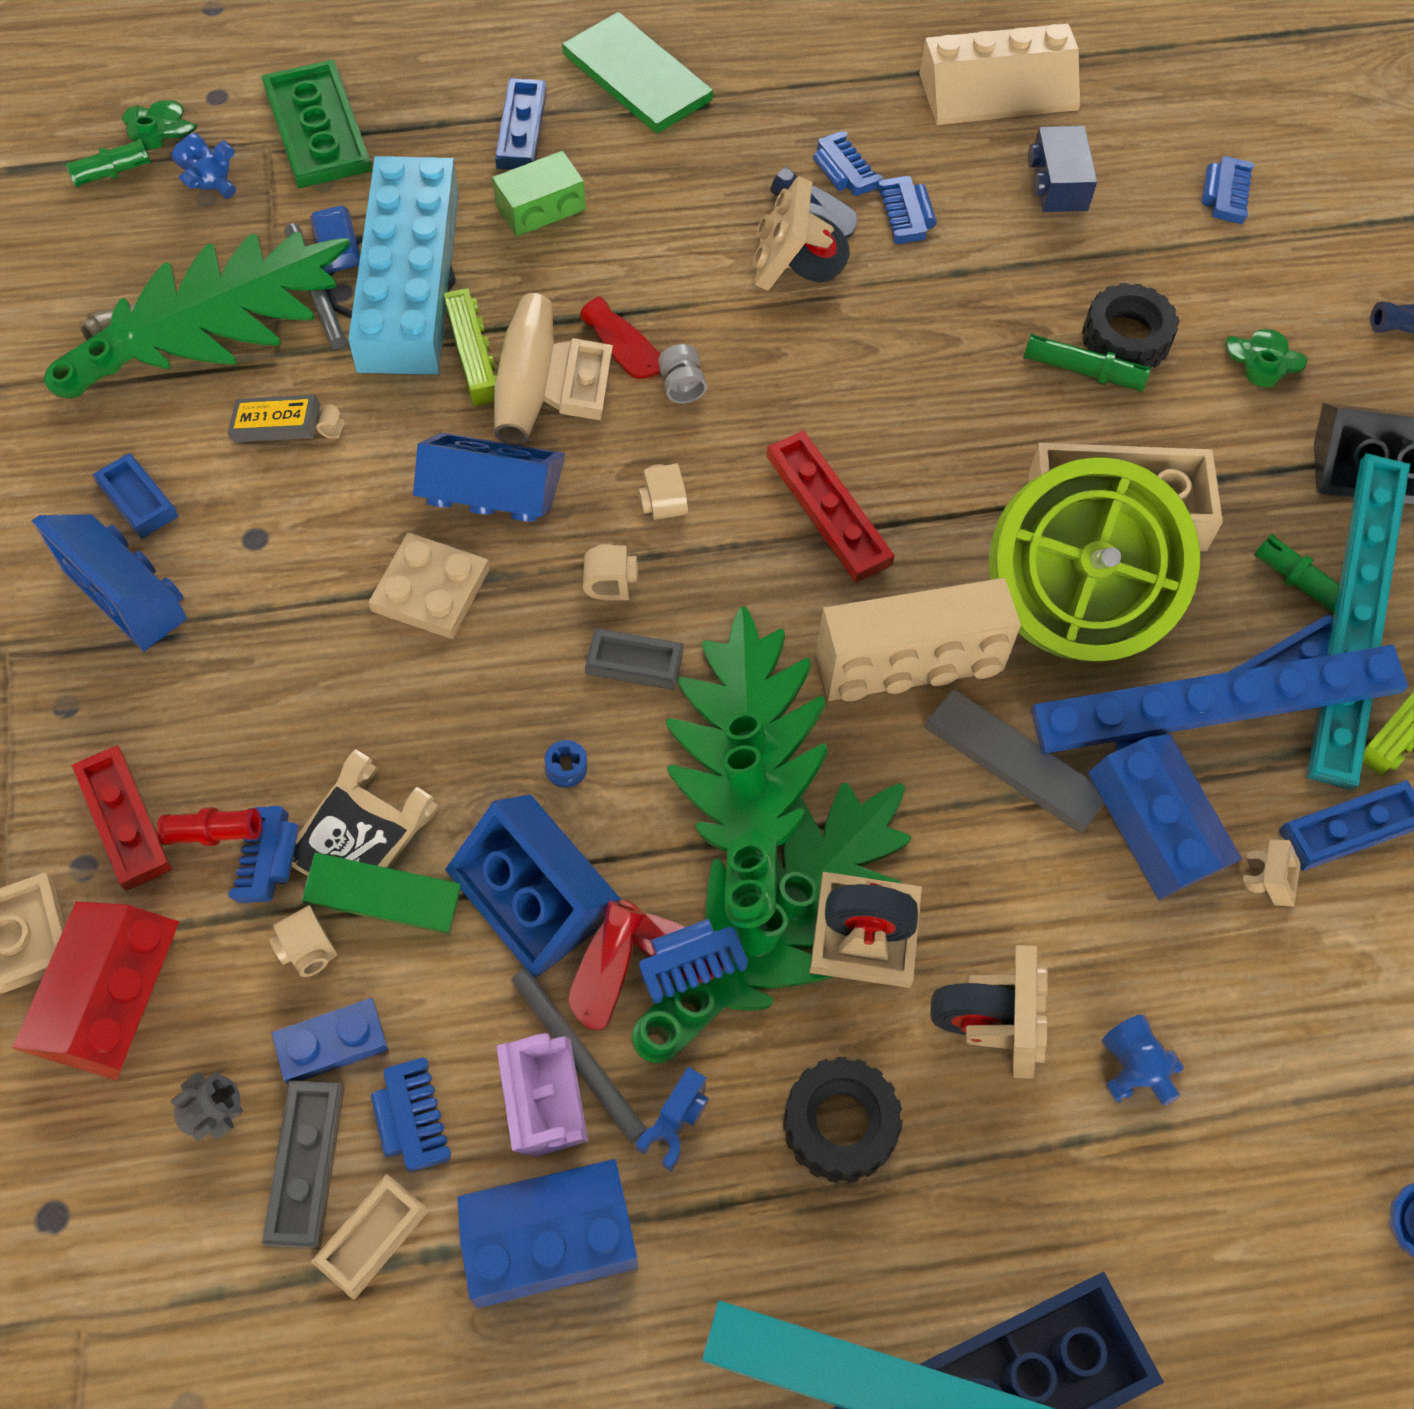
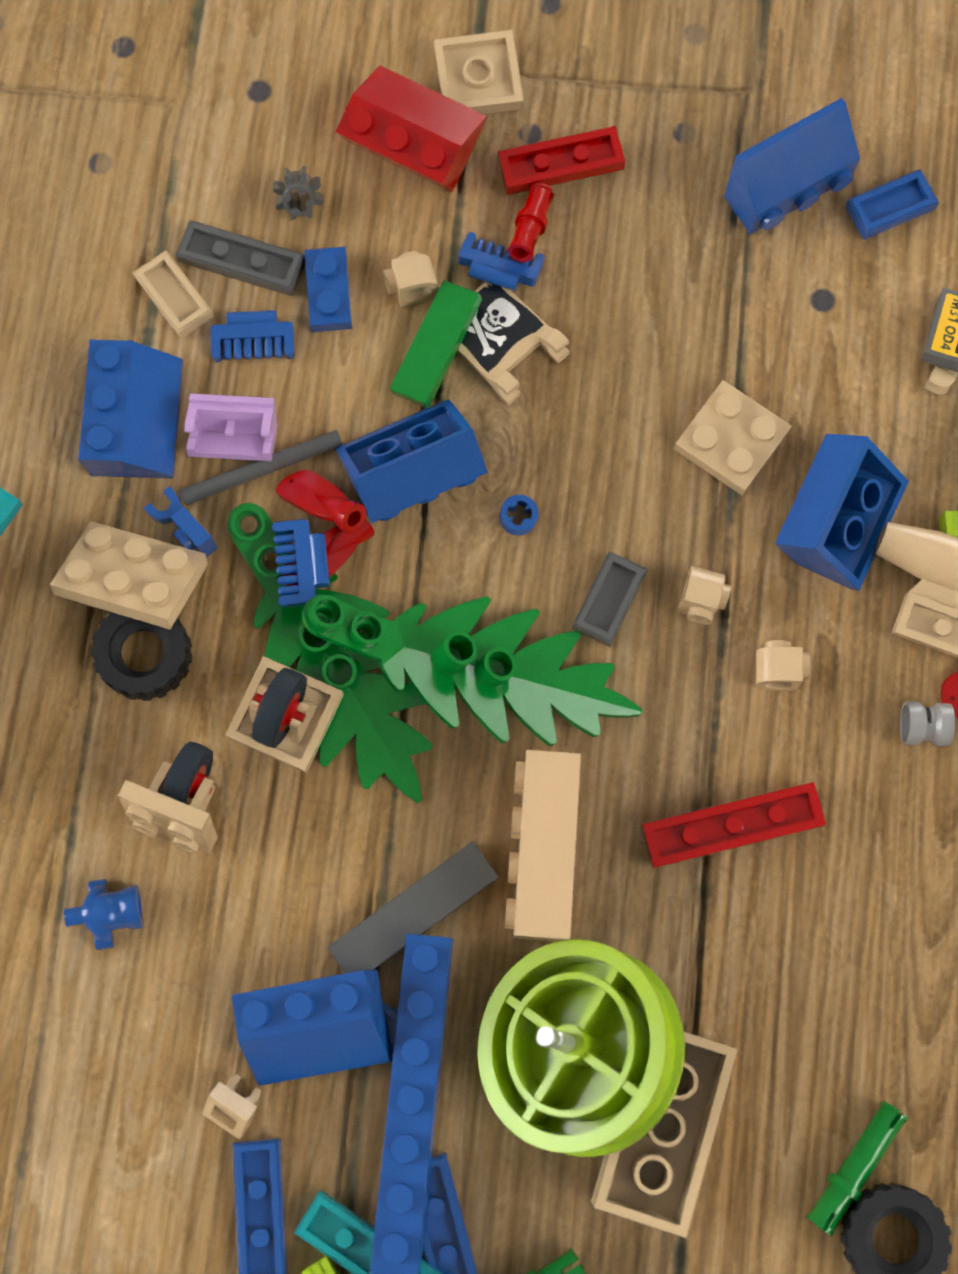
camera: 110 degrees right, 15 degrees up
none -> tan plate [50,521,208,630]

